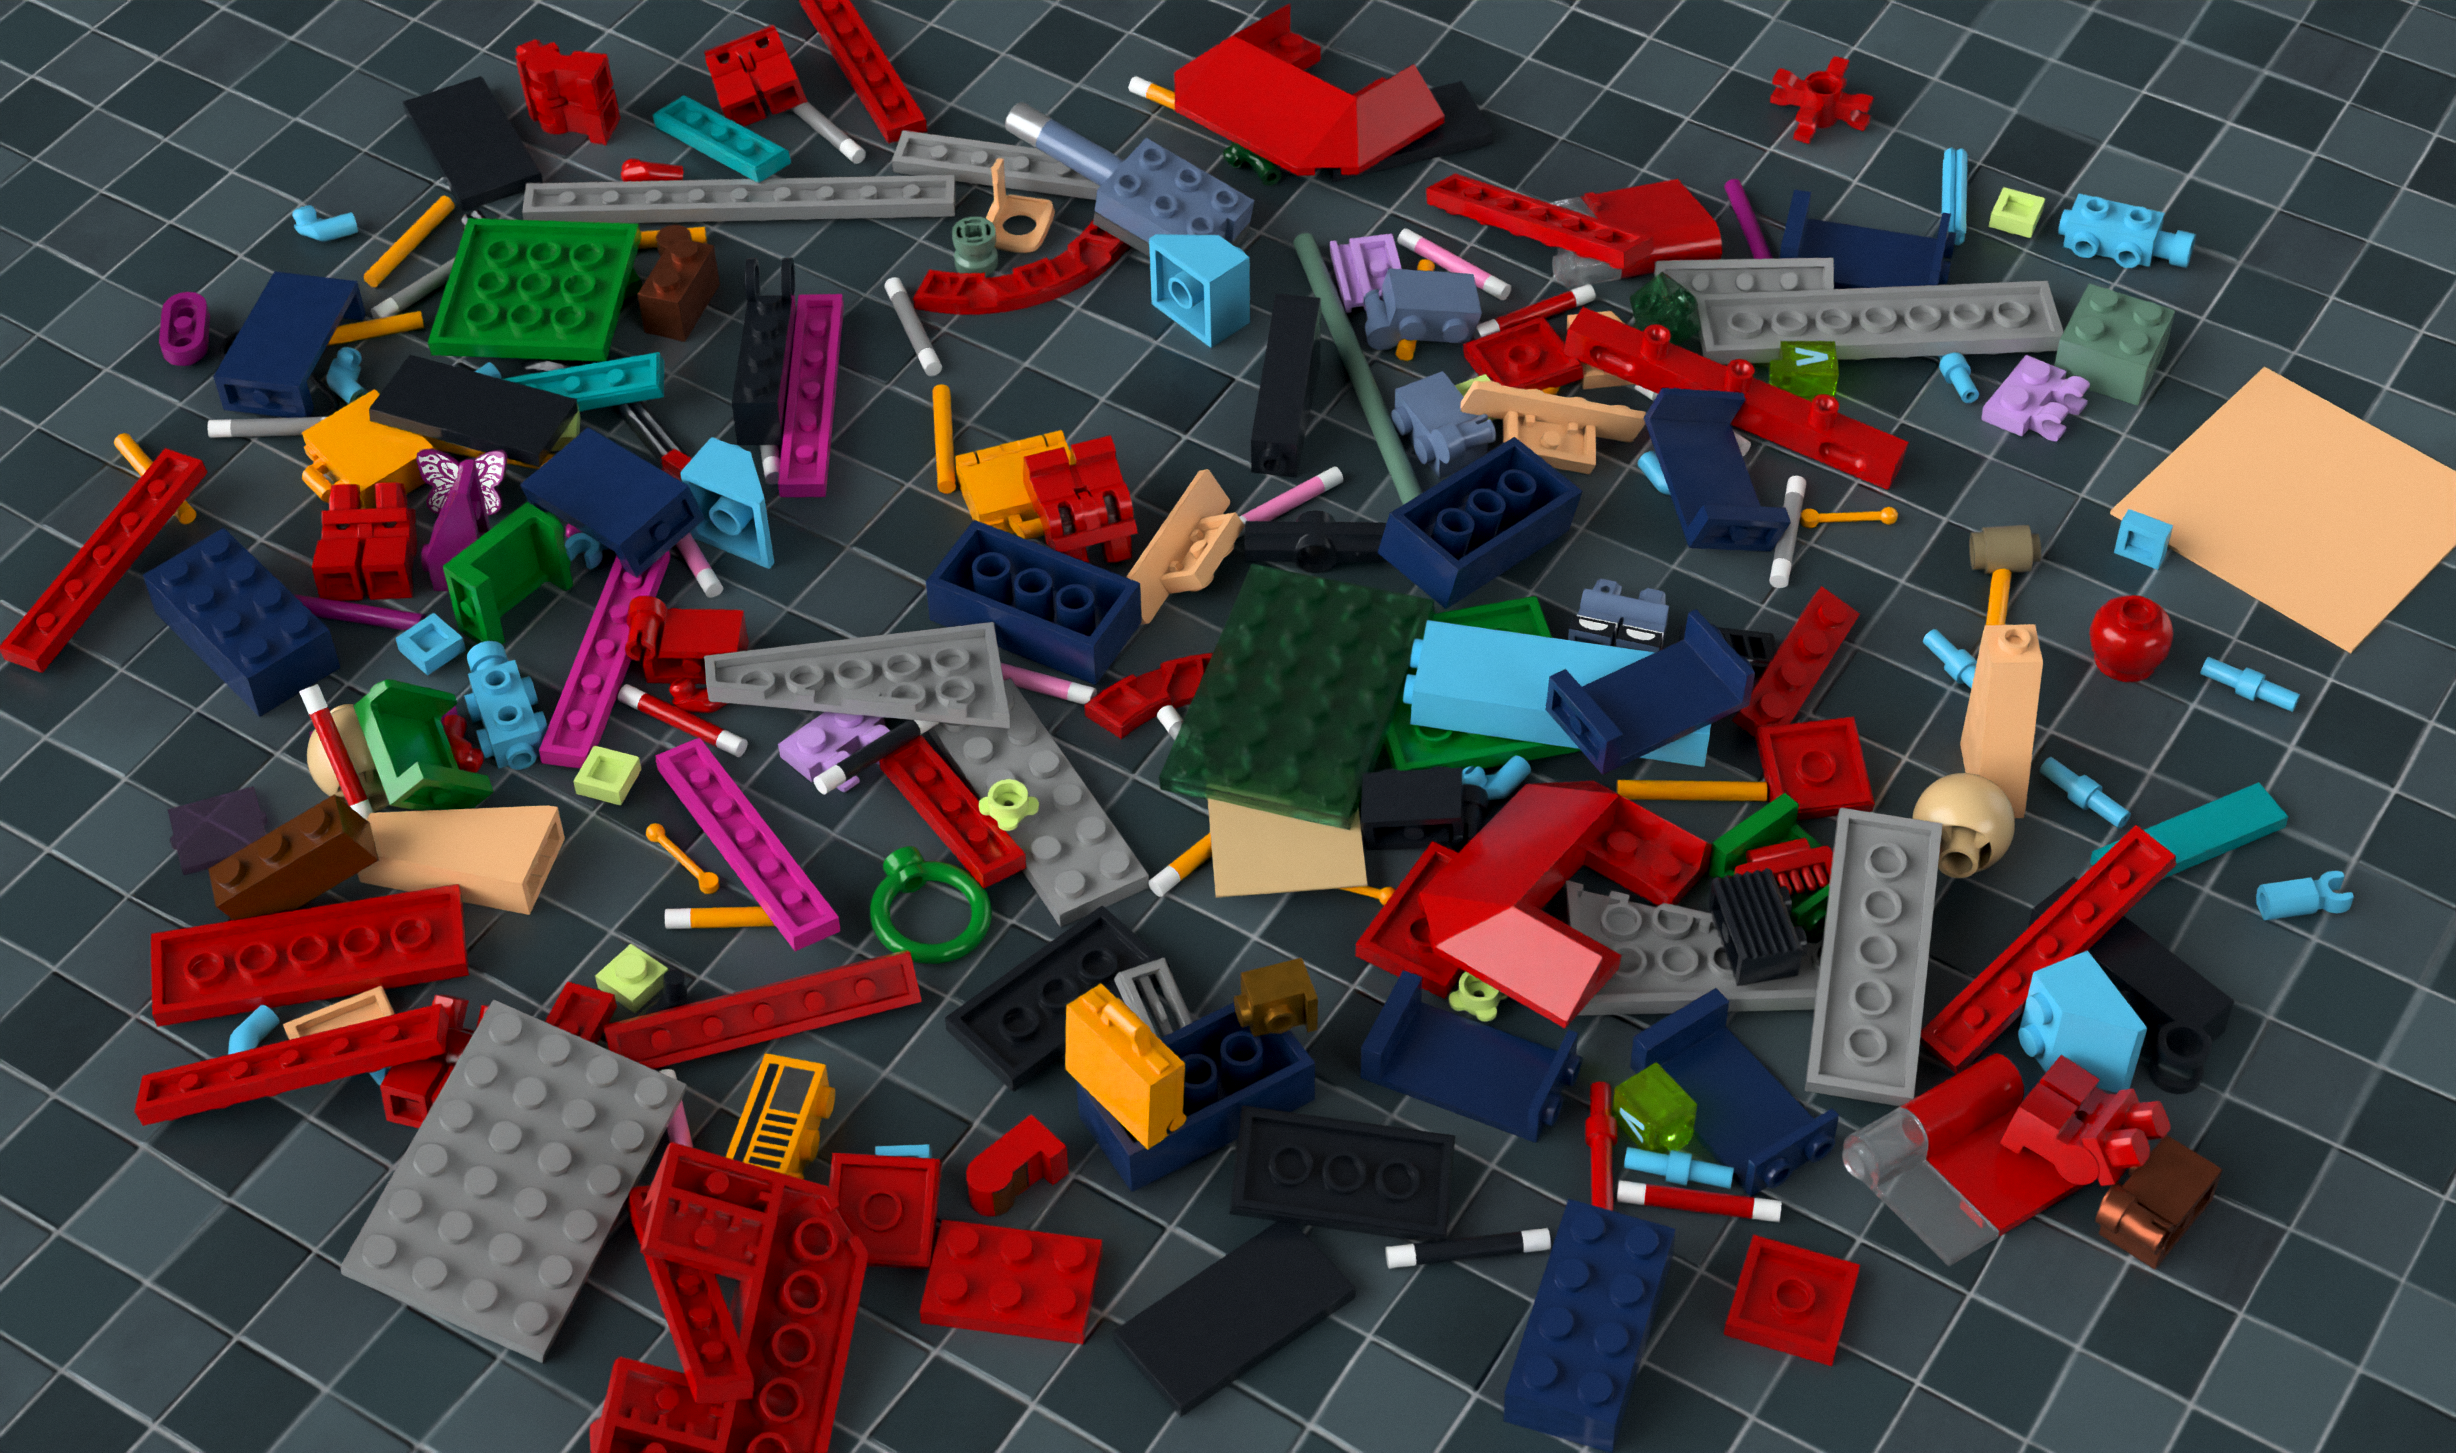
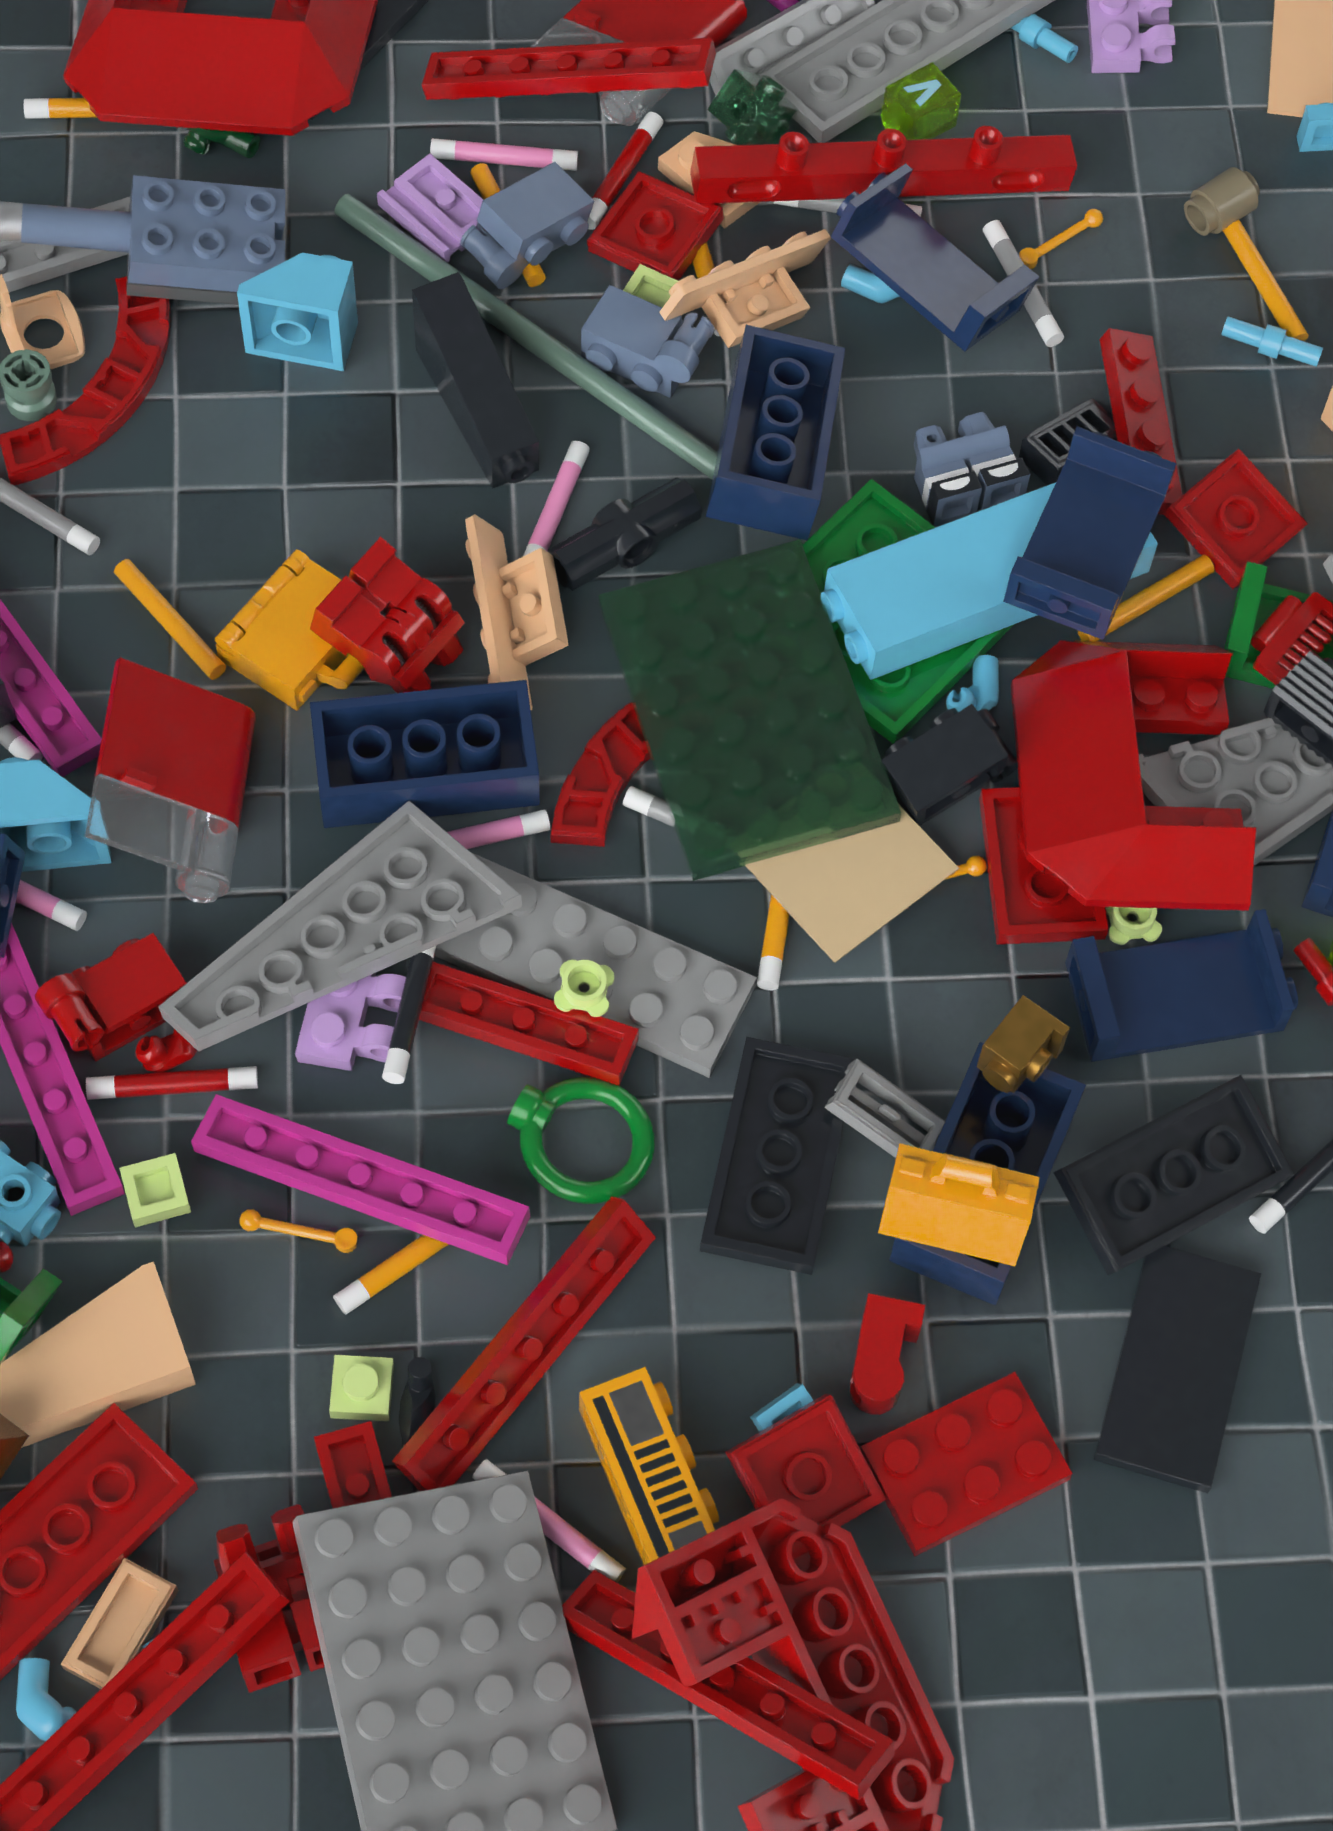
camera: 40 degrees left, 15 degrees up
none -> red door [84,657,256,903]

